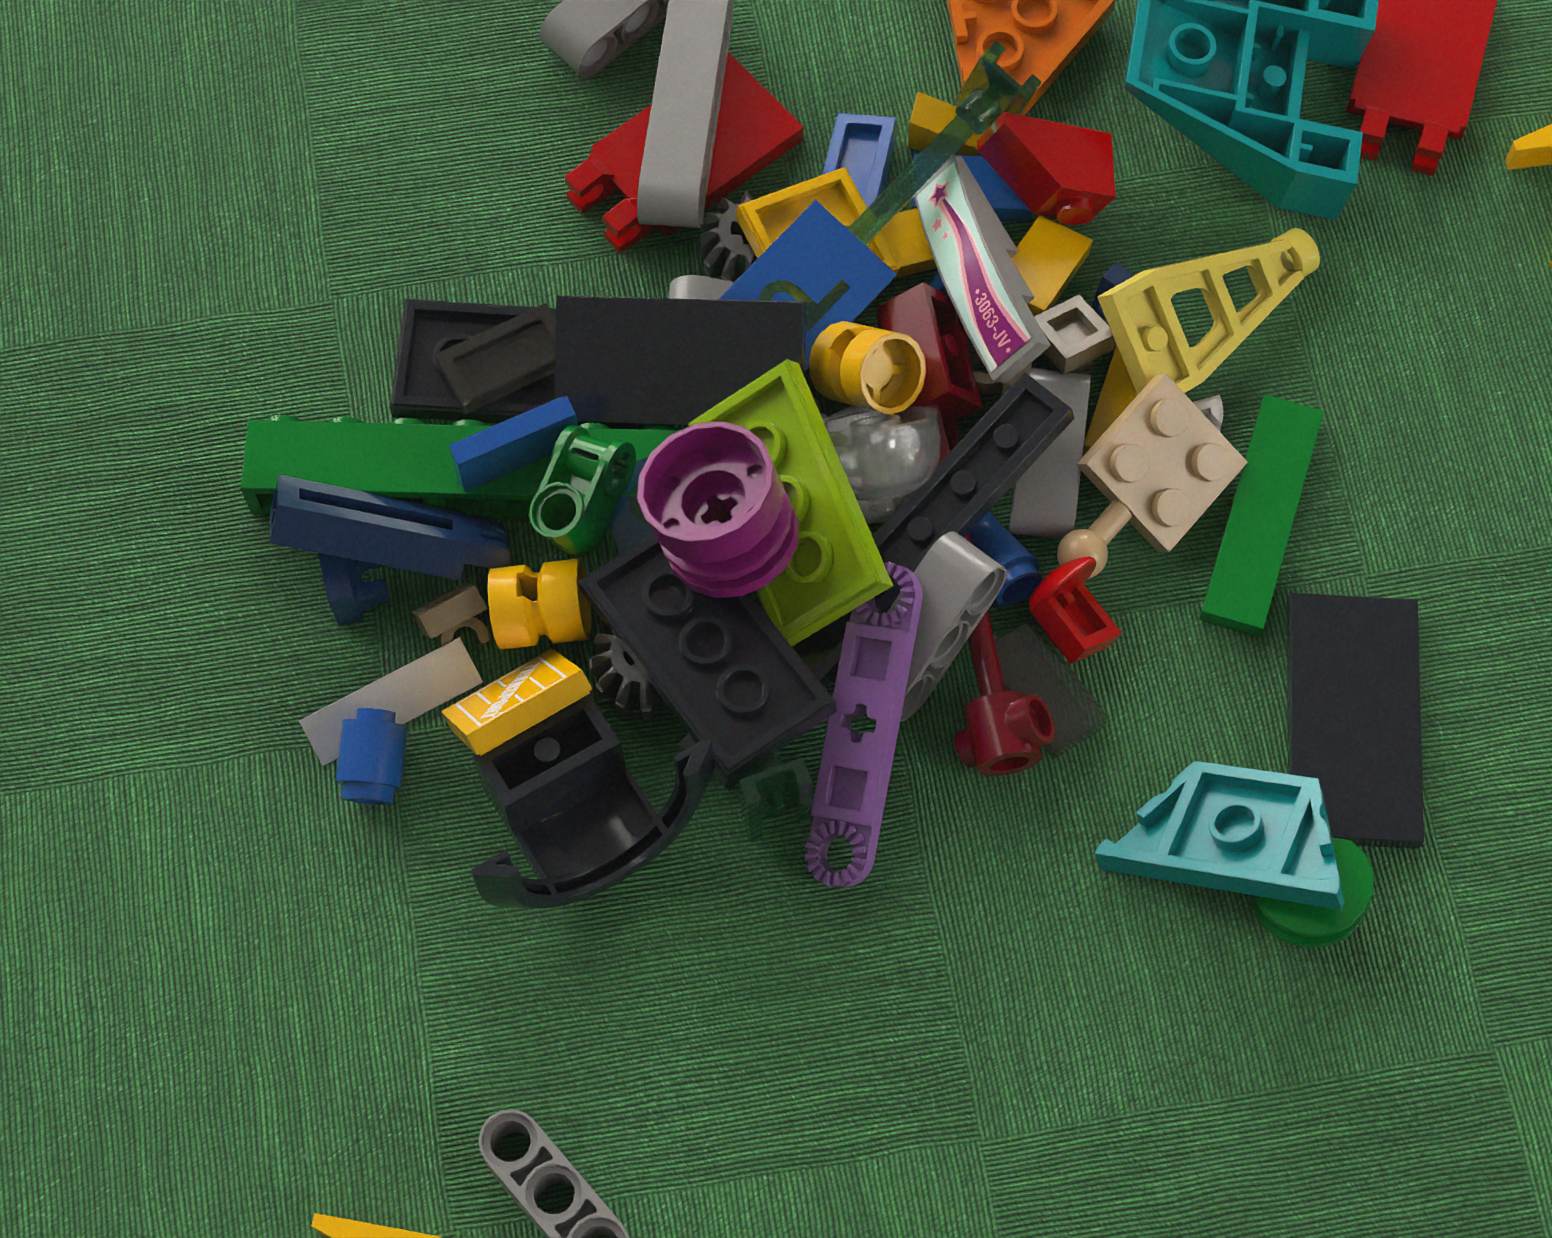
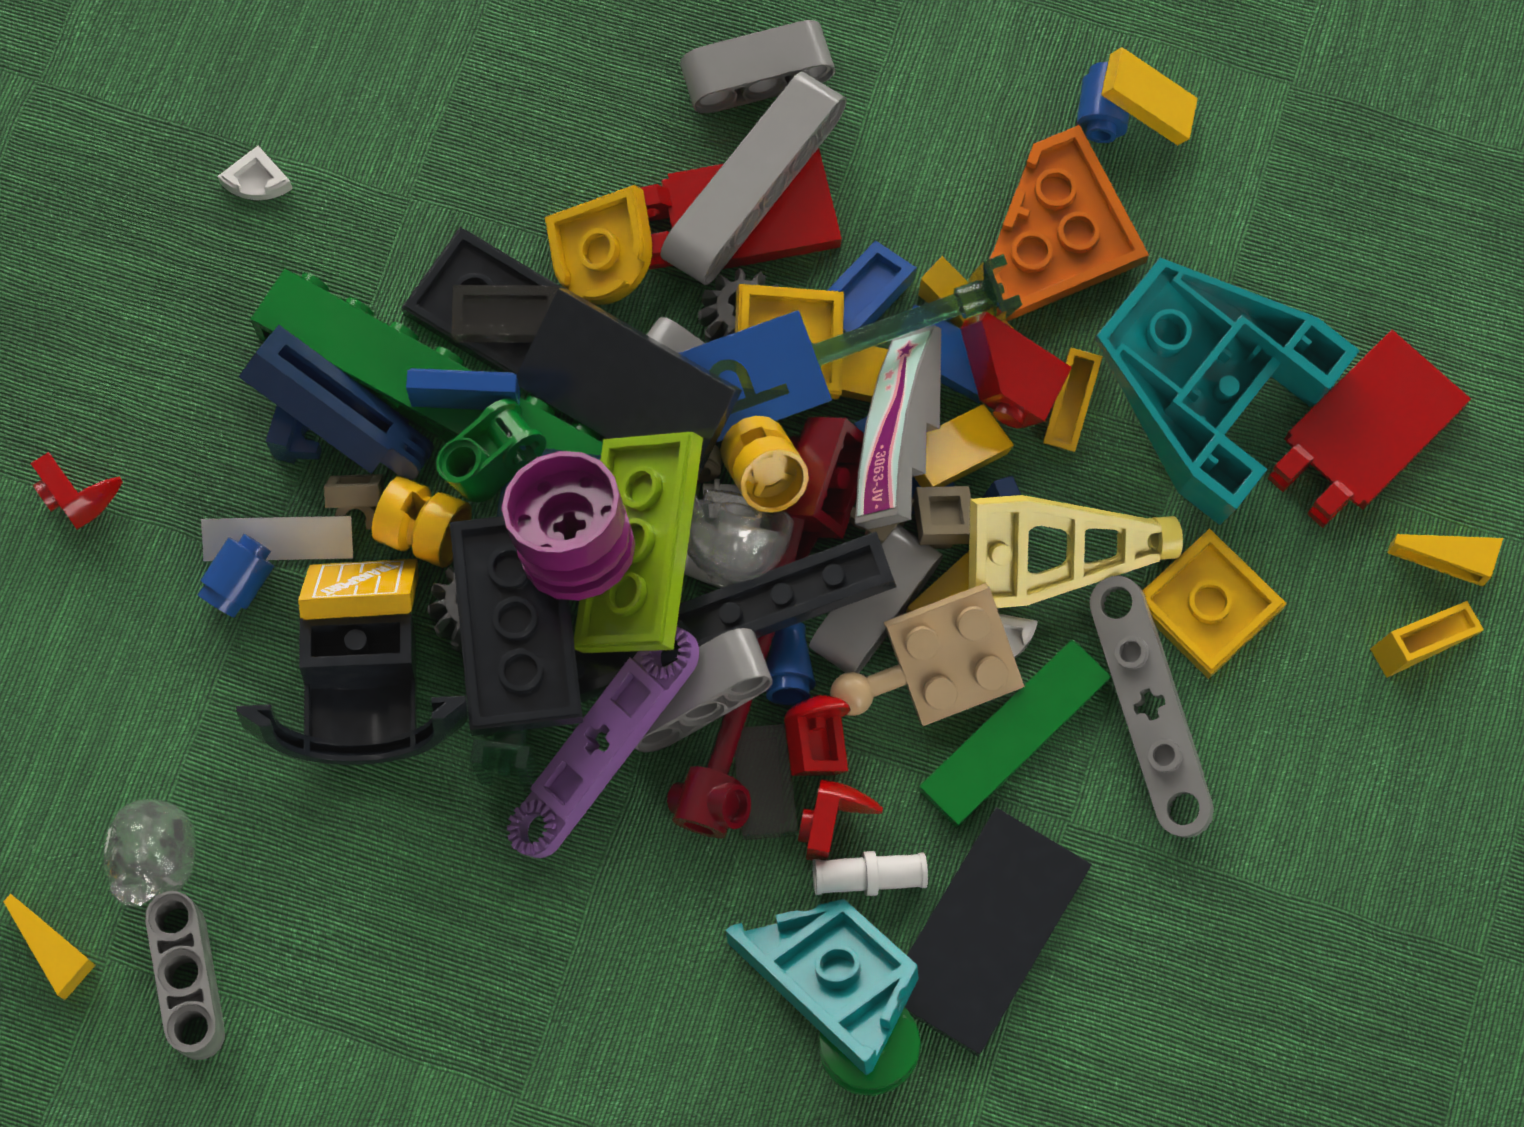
camera: 25 degrees right, 5 degrees up
none -> red plate [30,452,123,530]
none -> clear piece [103,799,196,907]
none -> white tile [217,146,293,200]
none -> yellow tile [545,185,652,305]
none -> red plate [798,779,883,861]
none -> white pin [813,851,928,896]
none -> yellow piece [1043,348,1103,452]
none -> light grey piece [1090,576,1214,838]
none -> yellow tile [1142,528,1287,679]

